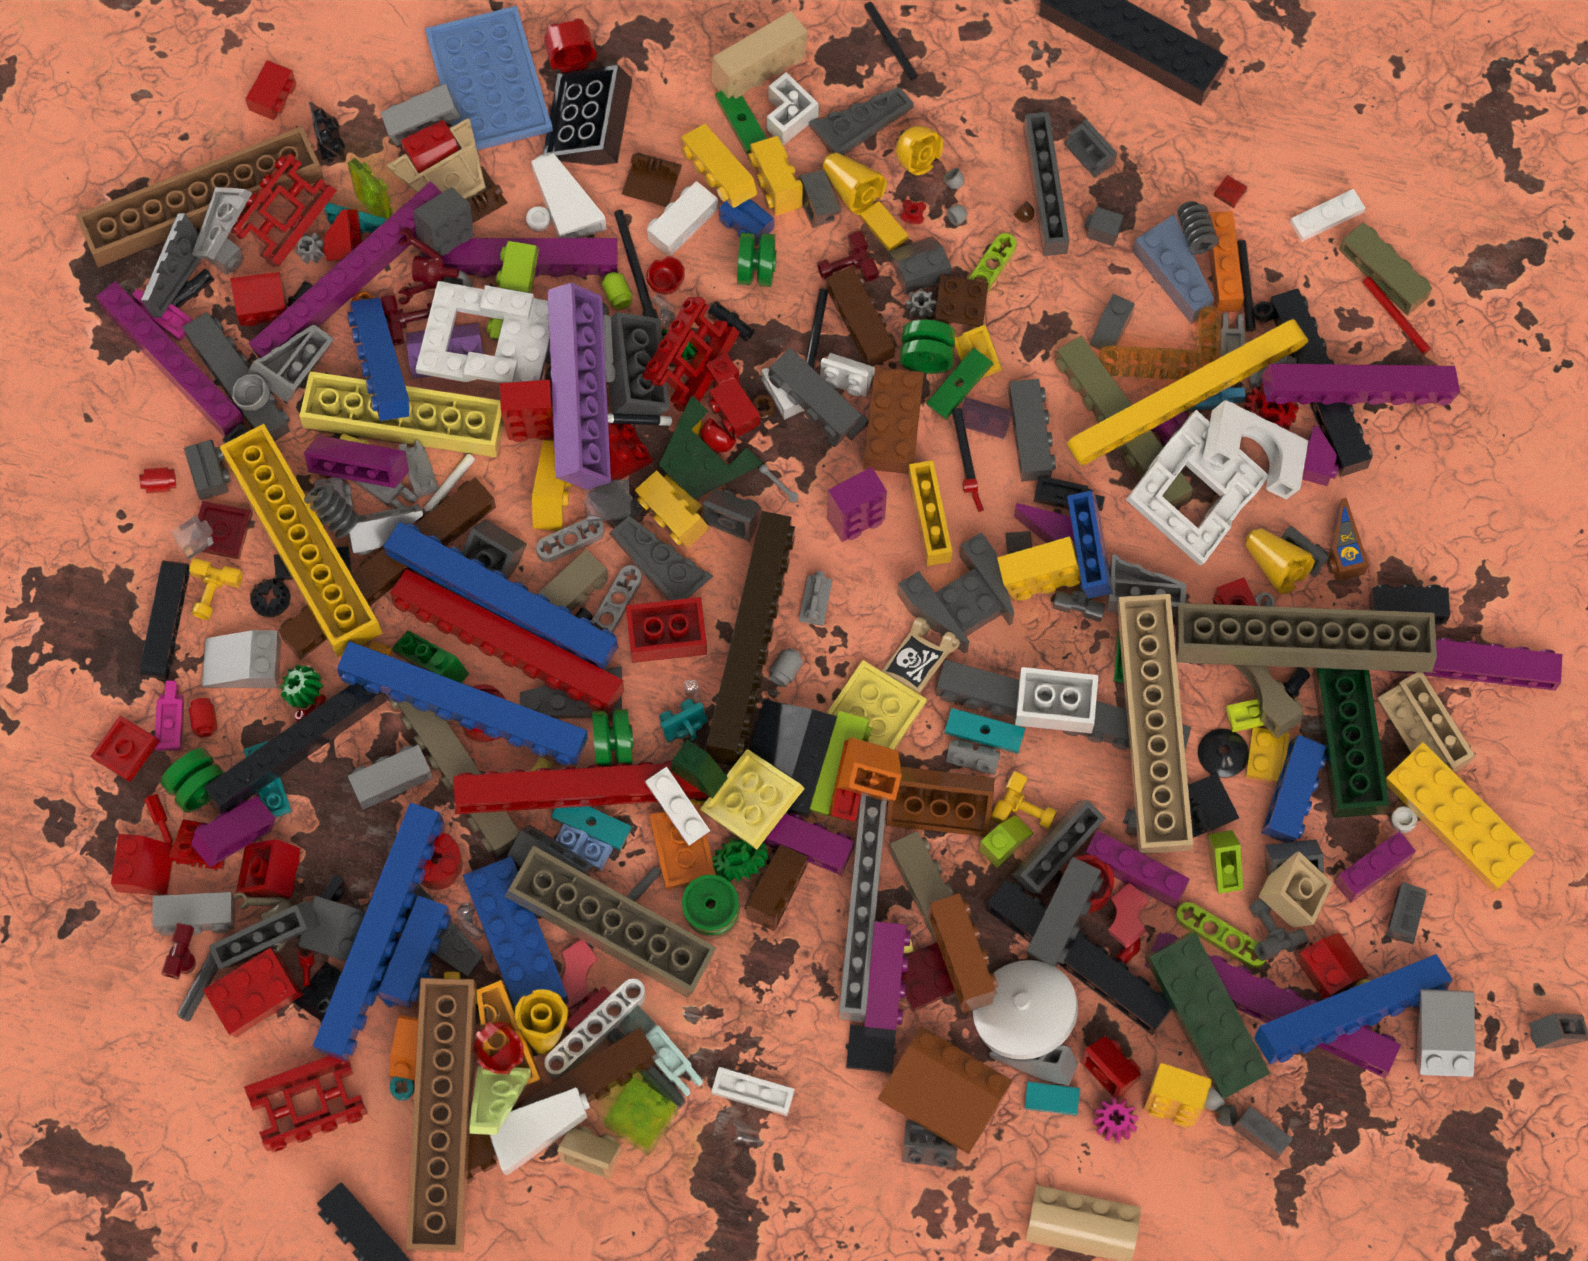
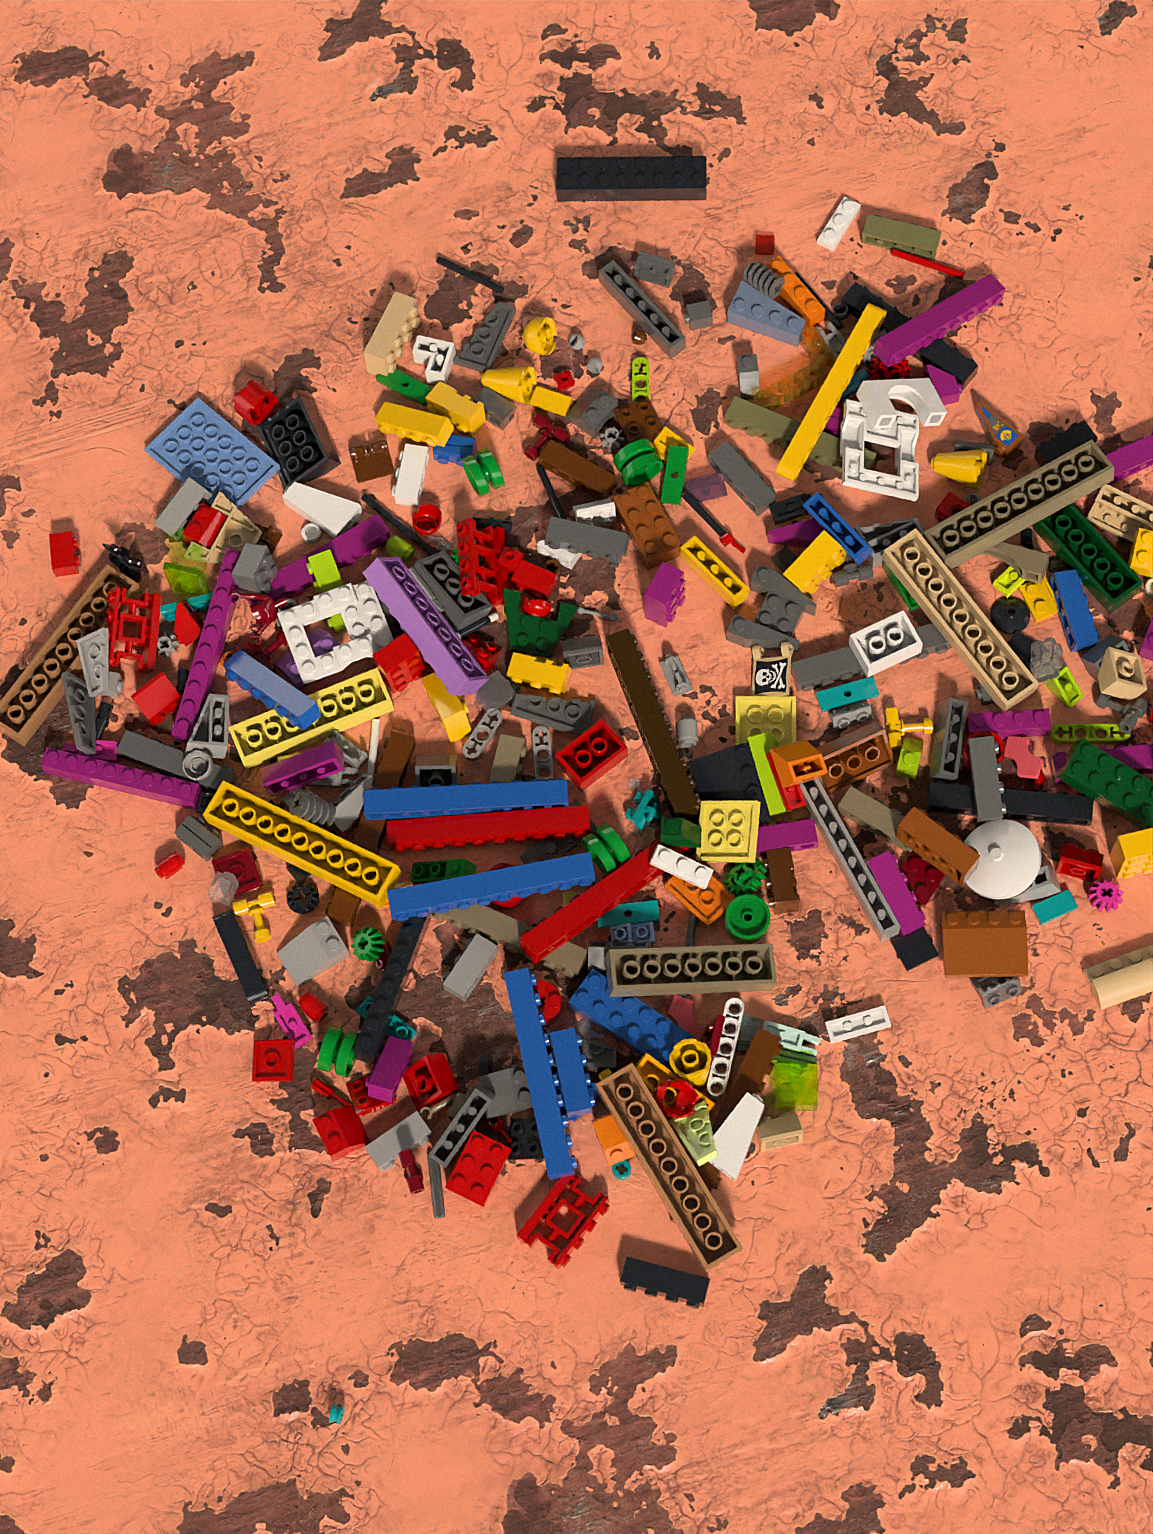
camera: 25 degrees left, 0 degrees up
none -> clear brick [1031,637,1063,683]

